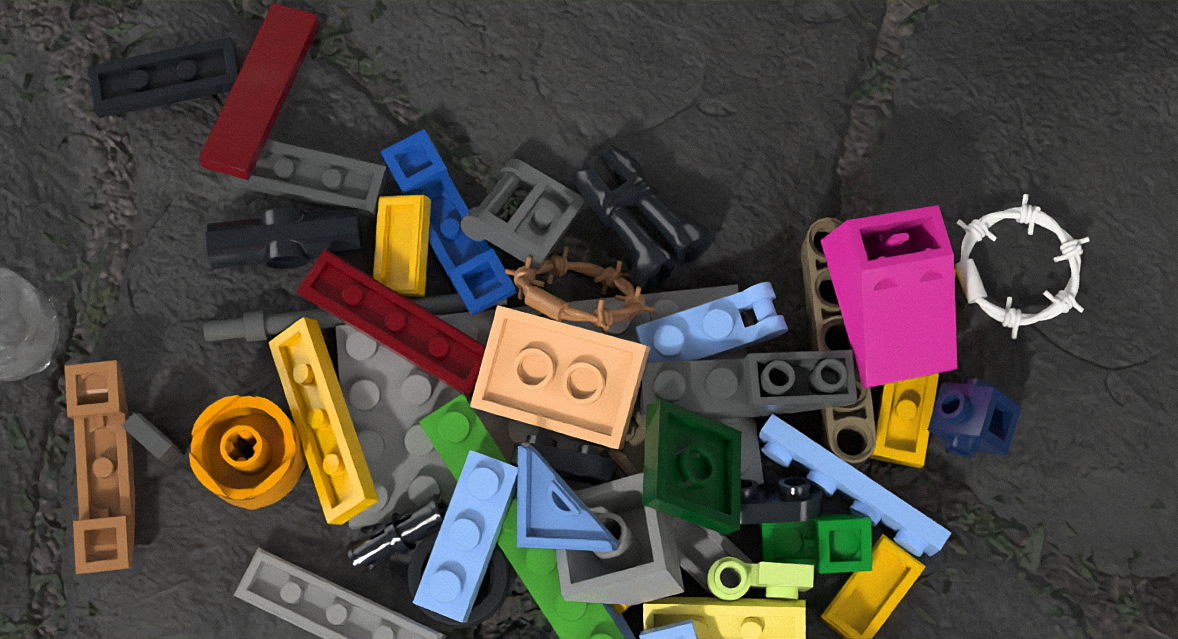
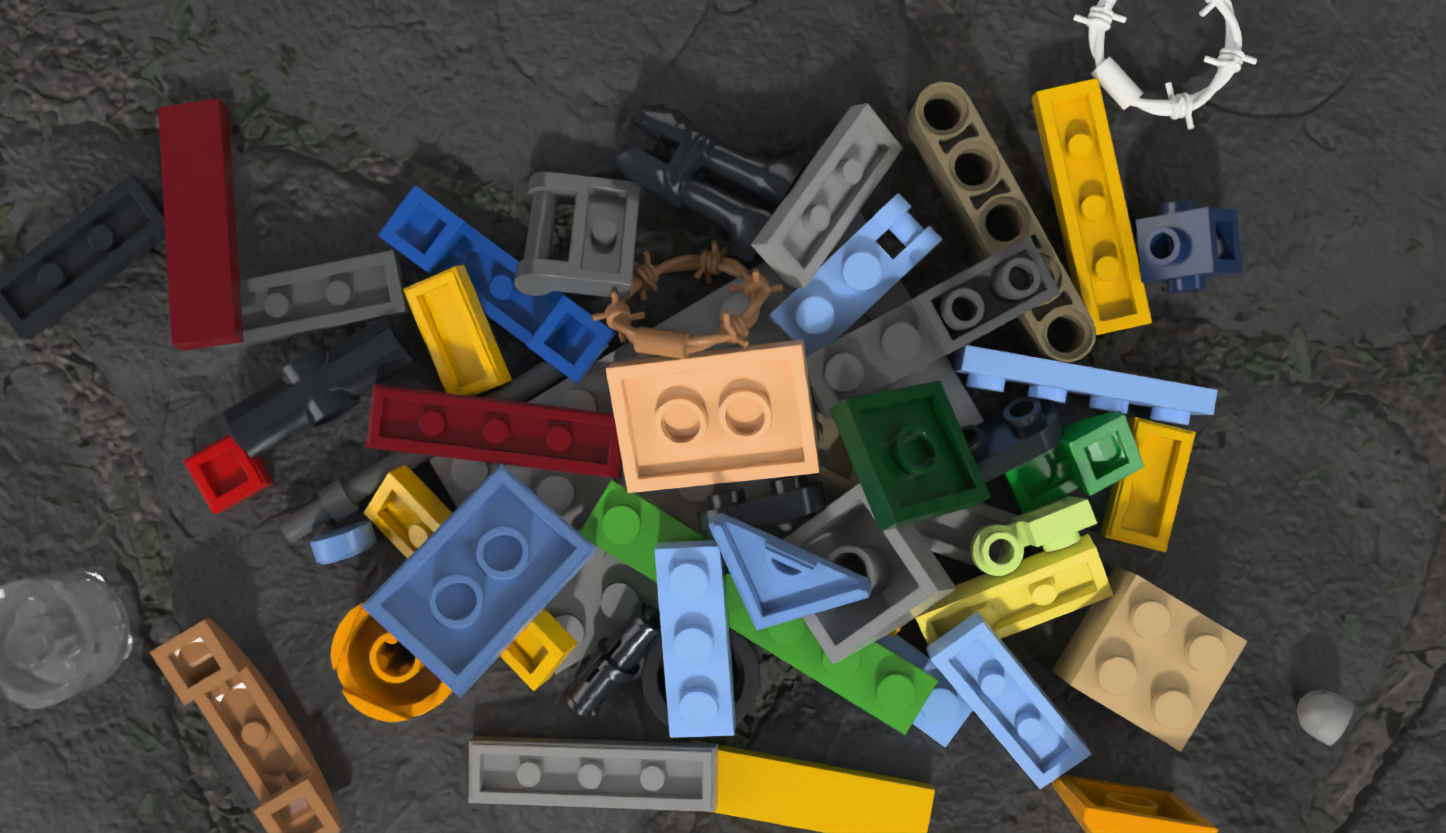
camera: 20 degrees left, 15 degrees up
dark grey tile [122,413,184,469] -> none
dark pink slope [820,205,957,389] -> none
none -> red tile [183,434,274,515]
none -> medium blue tile [309,520,377,564]
none -> medium blue tile [362,464,596,698]
none -> light grey plate [751,103,903,288]

